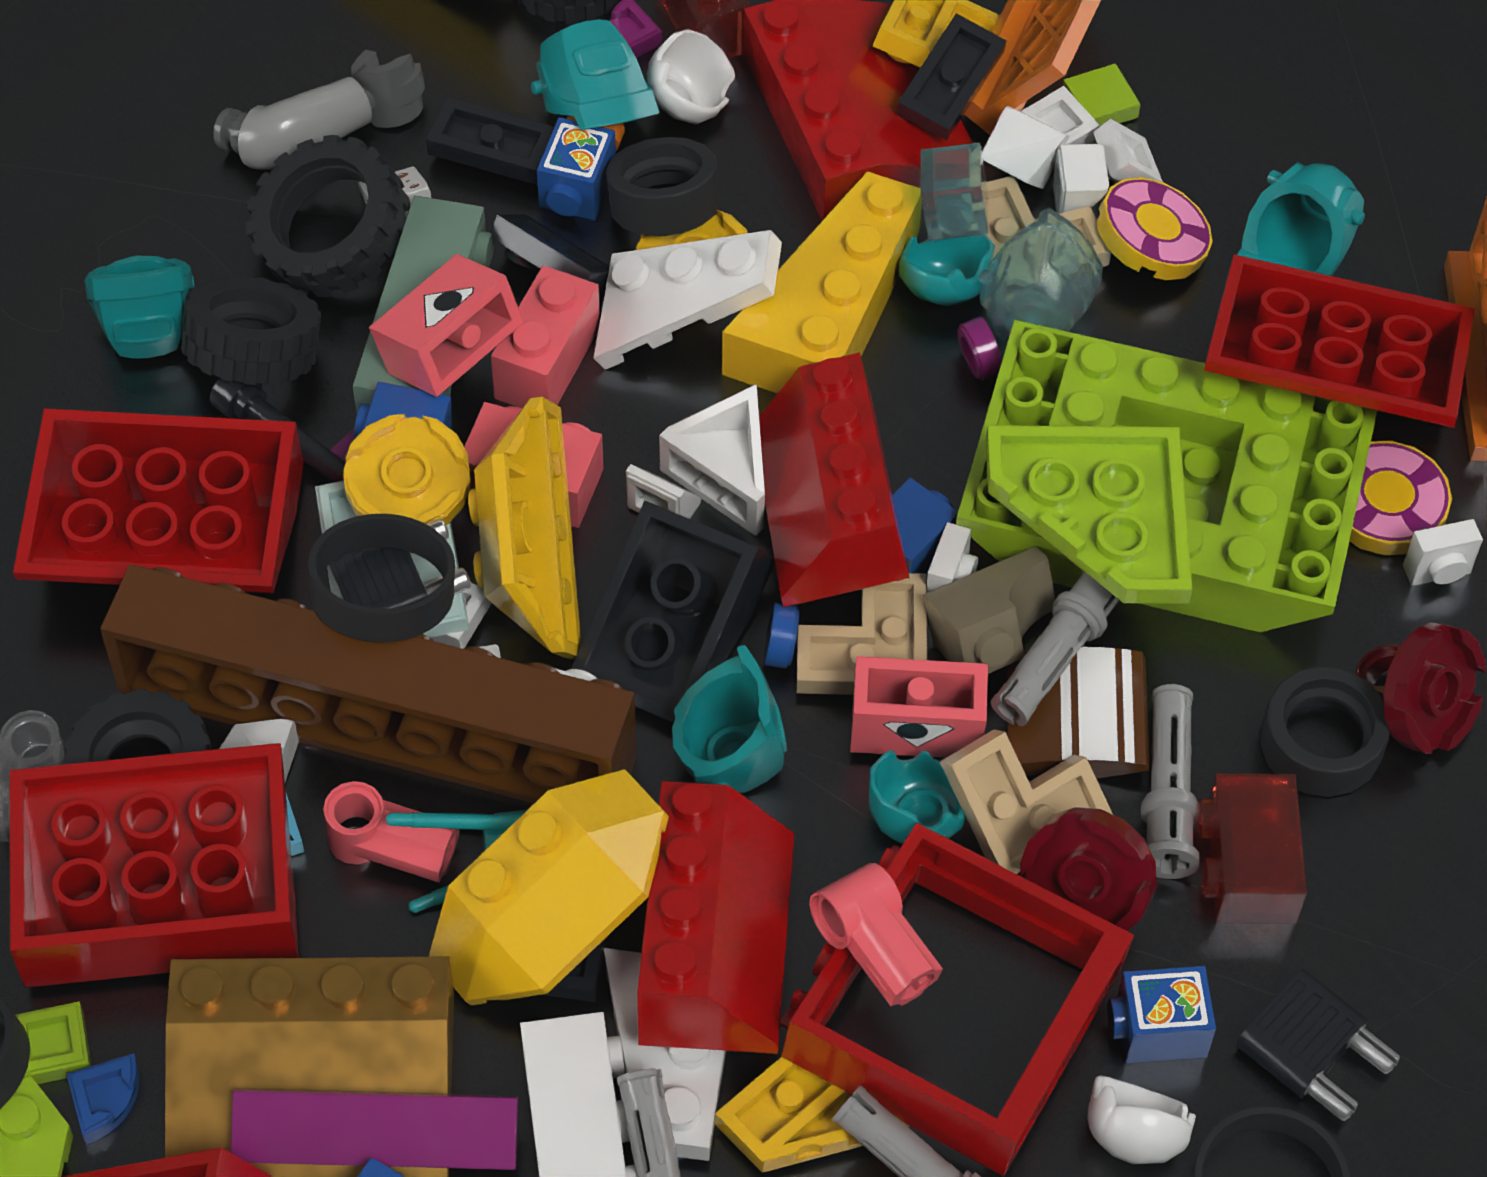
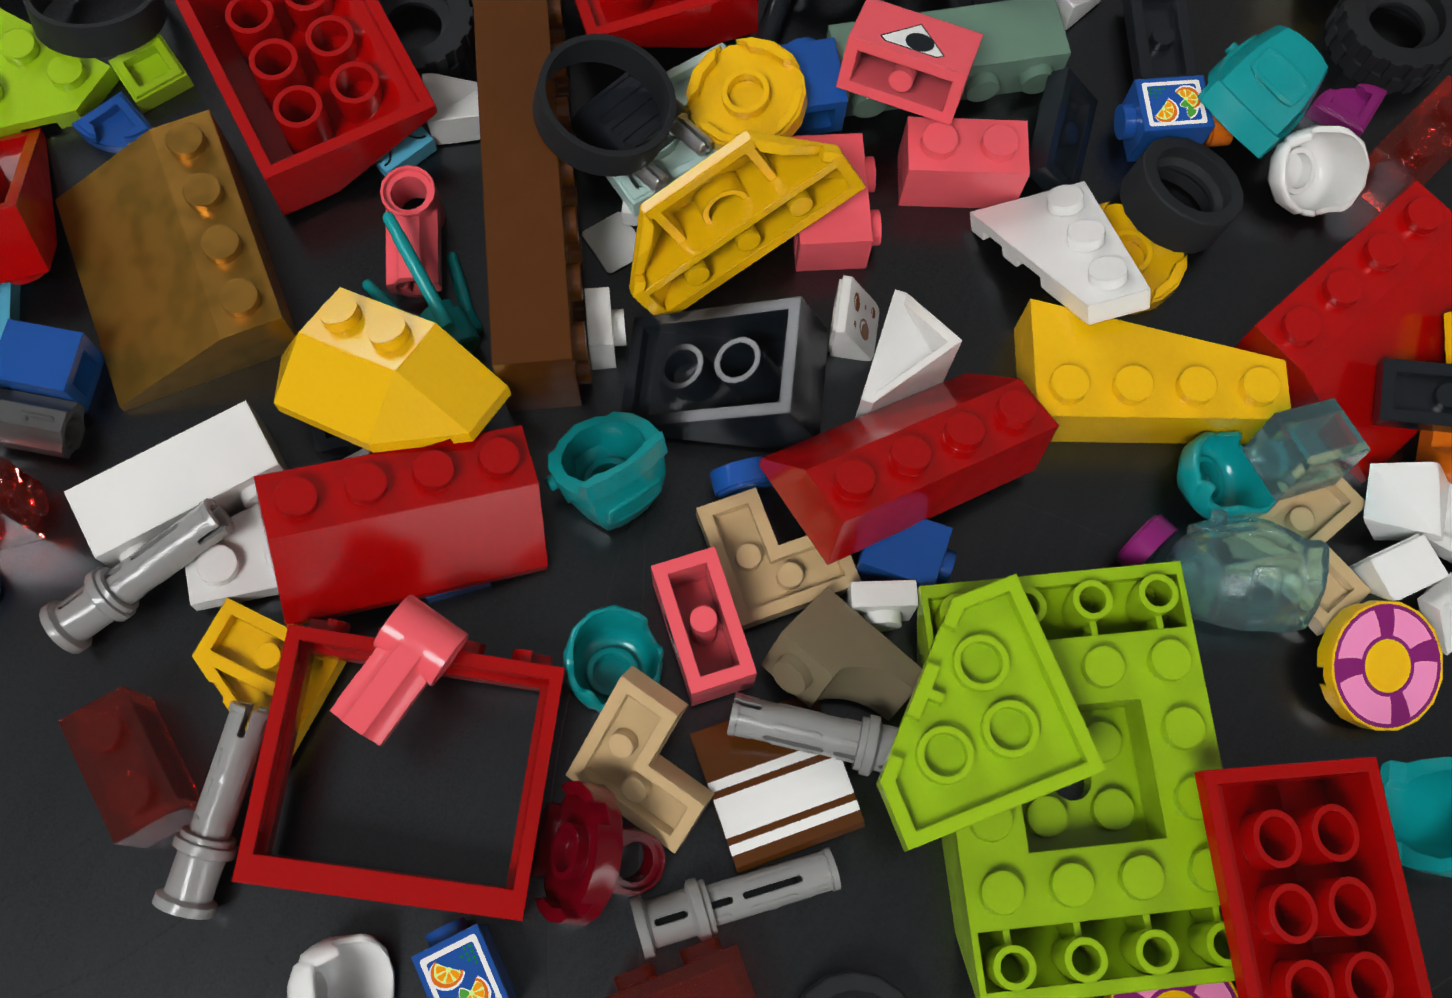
camera: 65 degrees right, 15 degrees up
magenta tile [231,1088,519,1170] -> none

